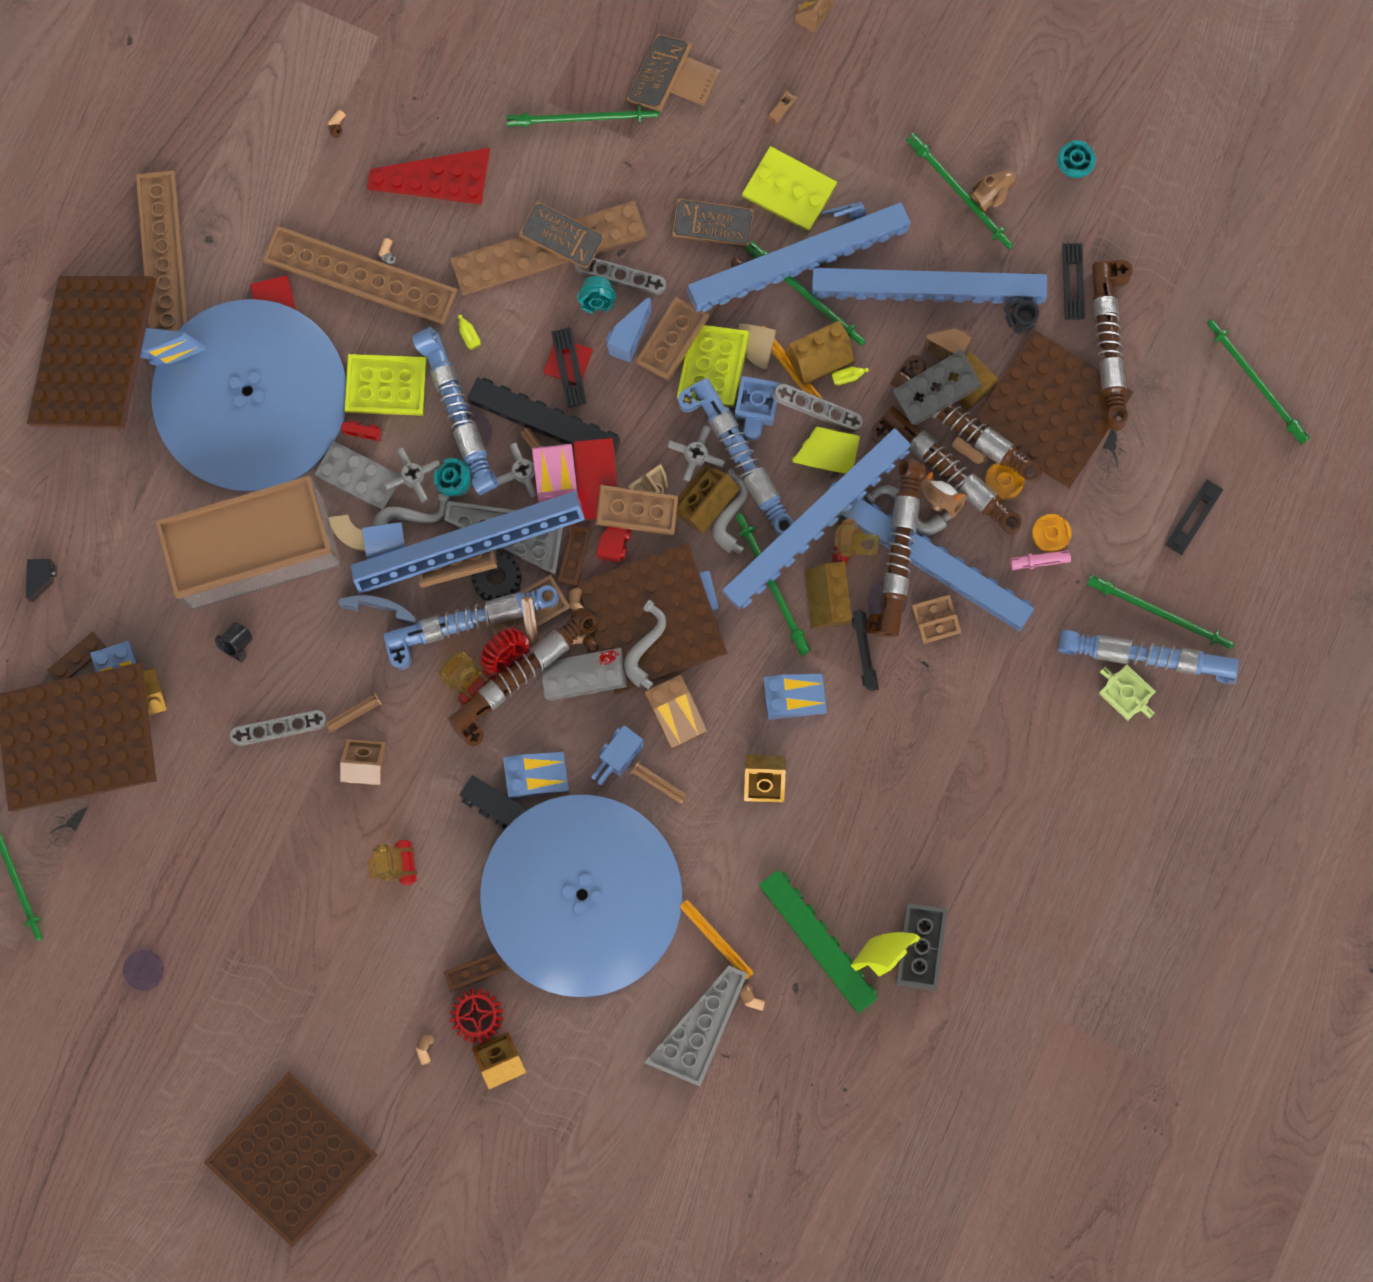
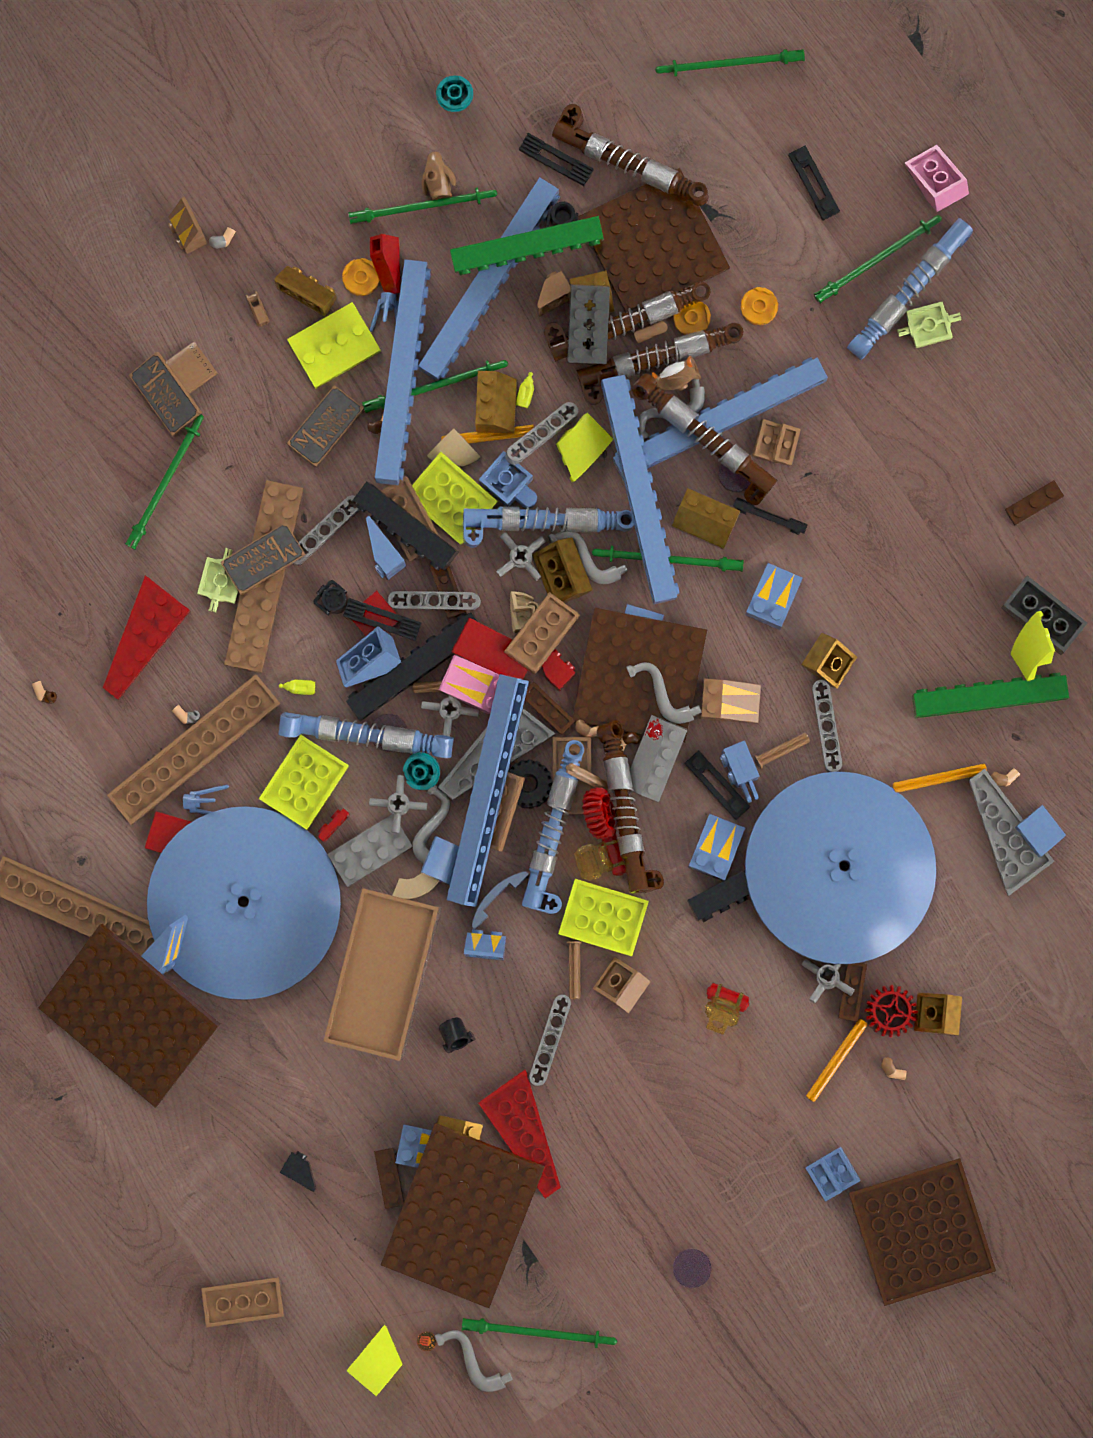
camera: 60 degrees left, 5 degrees up
teal cone [577,276,616,314] -> none
clear yellow piece [831,519,880,565] -> none
bright pink pin [1010,550,1071,571] -> none
none -> medium blue plant [183,785,229,815]
none -> yellowish green plate [197,548,238,613]
none -> arm [209,227,236,249]
none -> pearl gold slope [274,266,337,317]
none -> black piece [313,580,348,616]
none -> medium blue slope [336,627,401,687]
none -> light orange tile [342,258,380,296]
none -> black brick [353,481,459,571]
none -> red slope [370,234,400,294]
none -> light grey beam [388,591,481,610]
none -> reddish brown plate [429,565,466,619]
none -> green brick [450,216,604,276]
none -> medium blue slope [464,930,506,960]
none -> red wing [478,1069,561,1199]
none -> neon yellow plate [558,879,649,957]
none -> black container [684,750,750,820]
none -> light grey bar [802,959,855,1003]
none -> light orange axle [806,1019,868,1102]
none -> medium blue slope [806,1147,861,1201]
none -> light grey beam [812,680,842,772]
none -> bright pink slope [905,145,969,212]
none -> reddish brown plate [1005,480,1064,526]
none -> medium blue slope [1015,805,1066,857]

